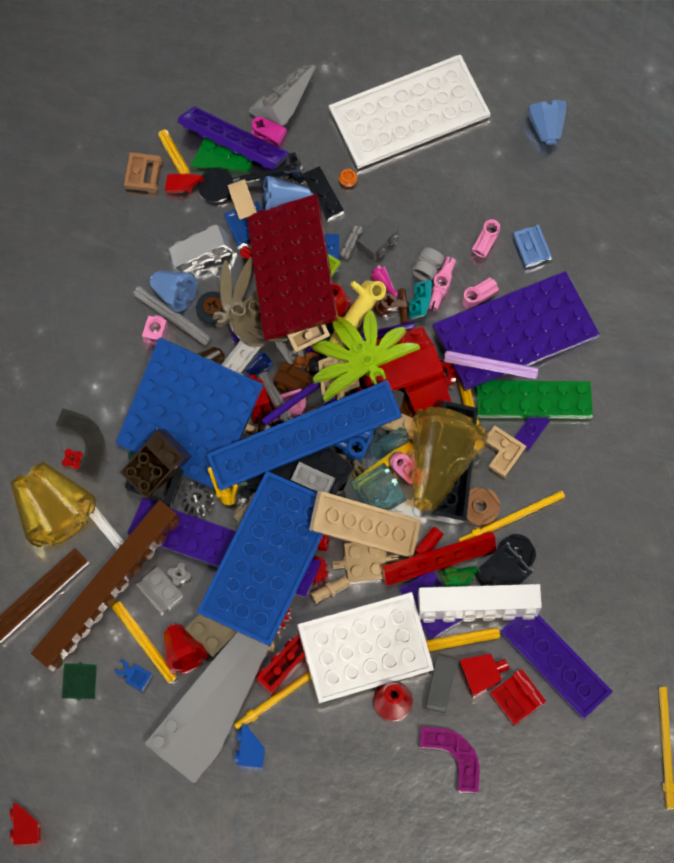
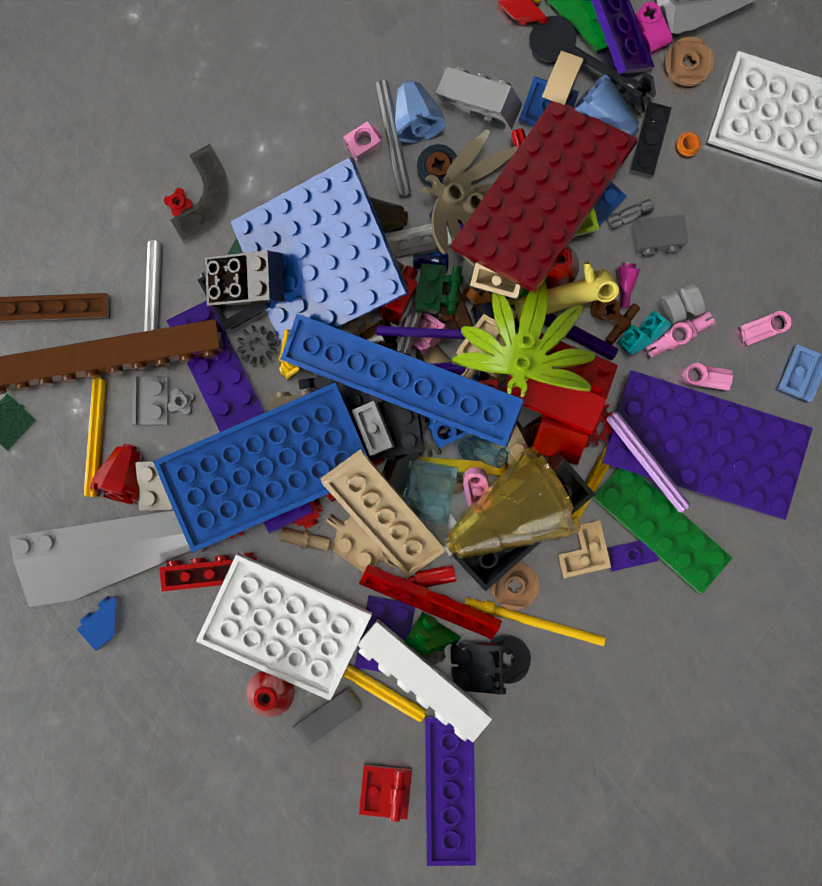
camera: 45 degrees right, 15 degrees up
clear yellow cone [10,461,96,548] -> none
blue plate [115,660,153,692] -> none
yellow bar [233,671,312,731] -> none
magenta plate [420,727,480,793] -> none
red torso [459,654,509,699] -> none
none -> dark green plate [415,263,464,315]
none -> medium nougat plate [665,37,714,86]

